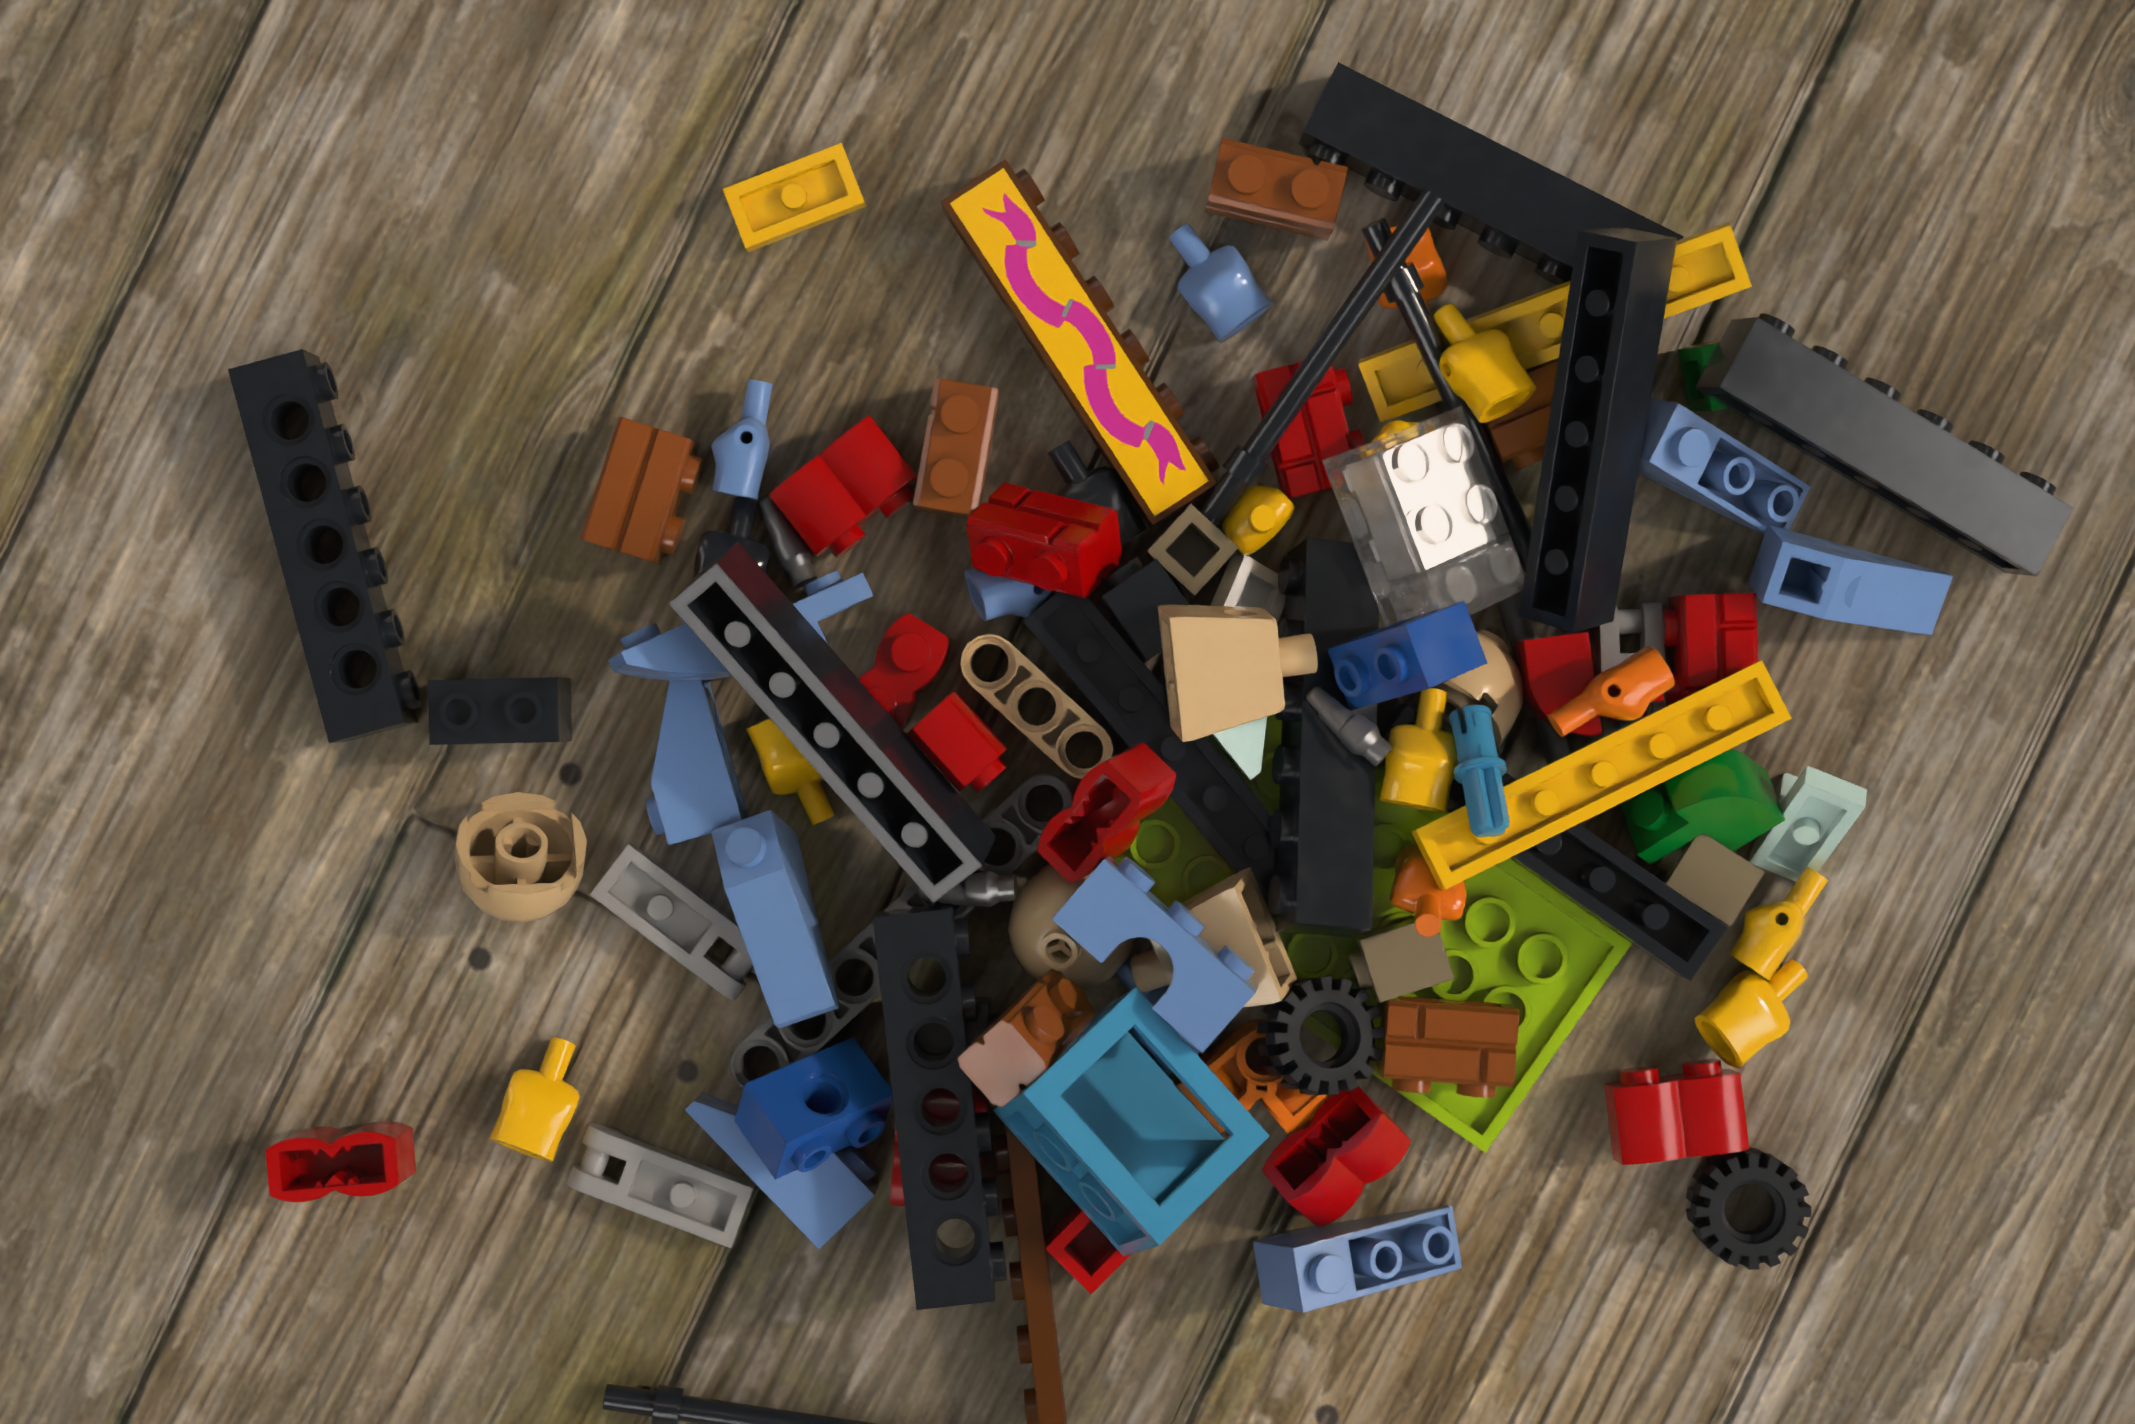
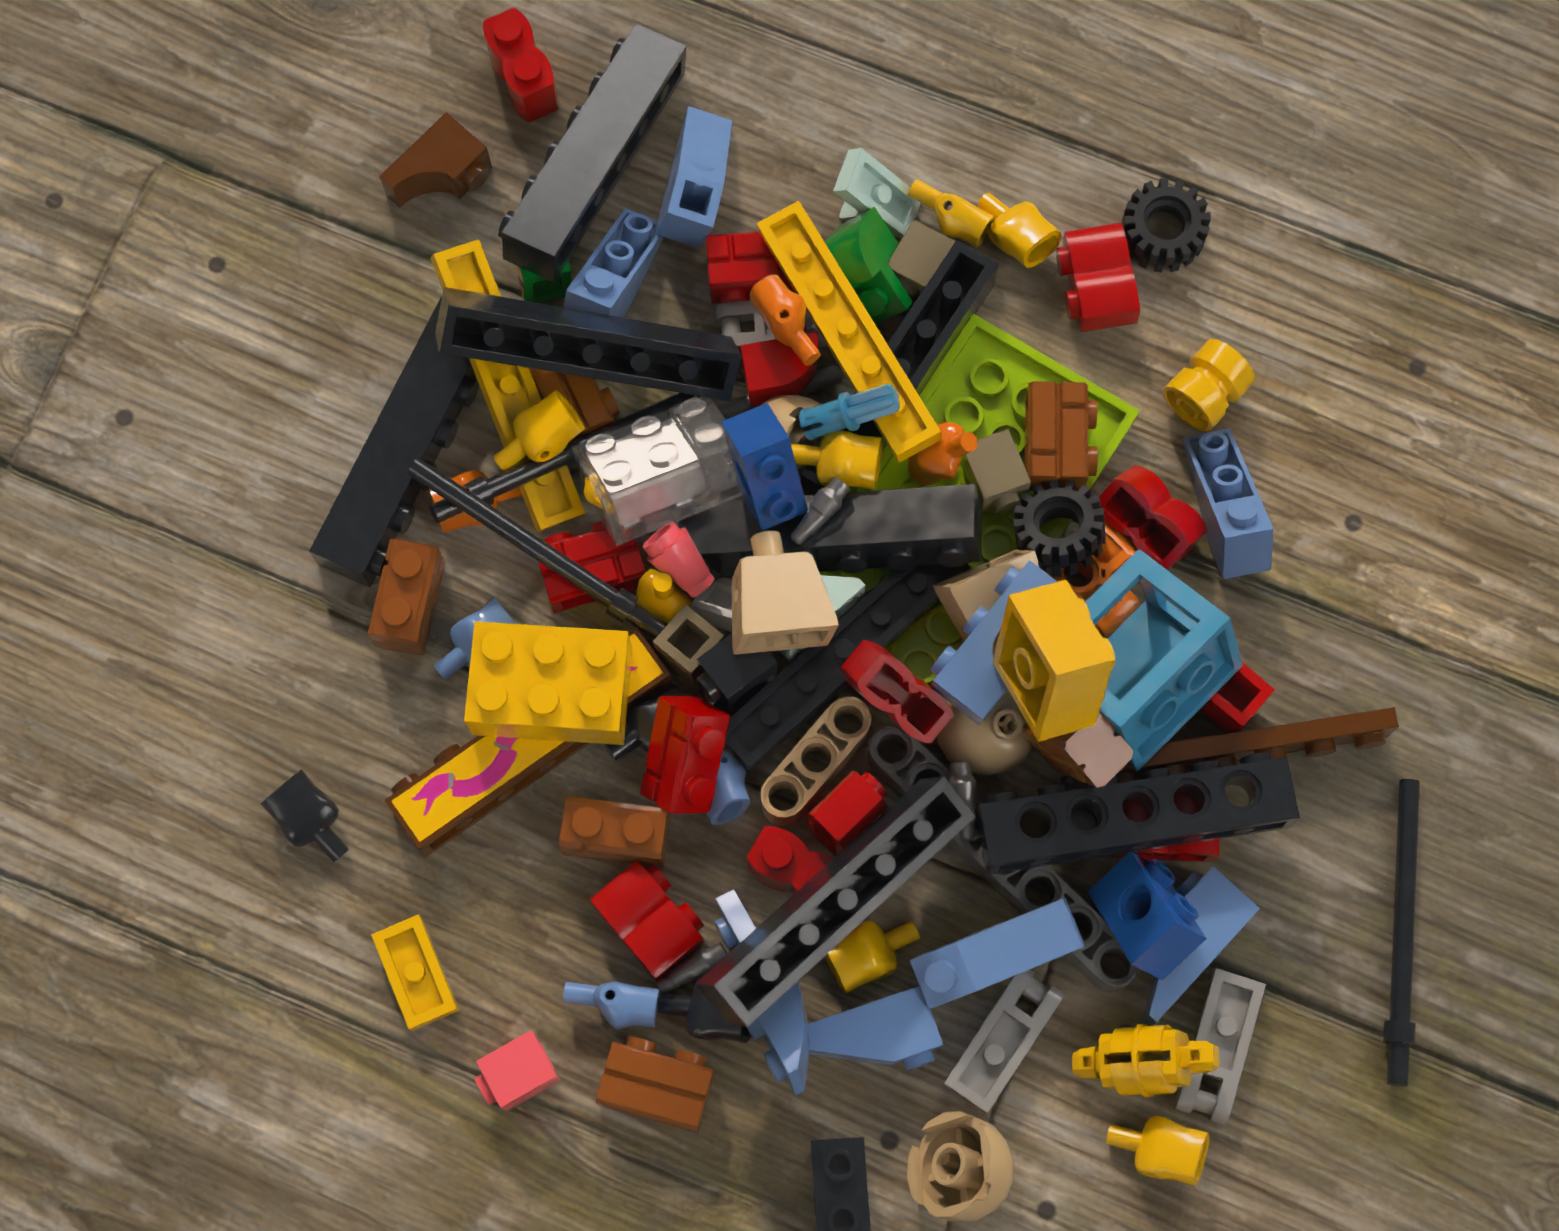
camera: 90 degrees left, 15 degrees down
none -> black piece [261,769,349,862]
none -> reddish brown arch [379,112,492,208]
none -> yellow brick [464,621,632,745]
none -> coral brick [474,1030,561,1111]
none -> red brick [483,7,559,123]
none -> coral cone [643,521,715,598]
none -> yellow brick [992,580,1115,742]
none -> yellow piece [1072,1023,1220,1098]
none -> yellow wheel [1163,339,1255,432]

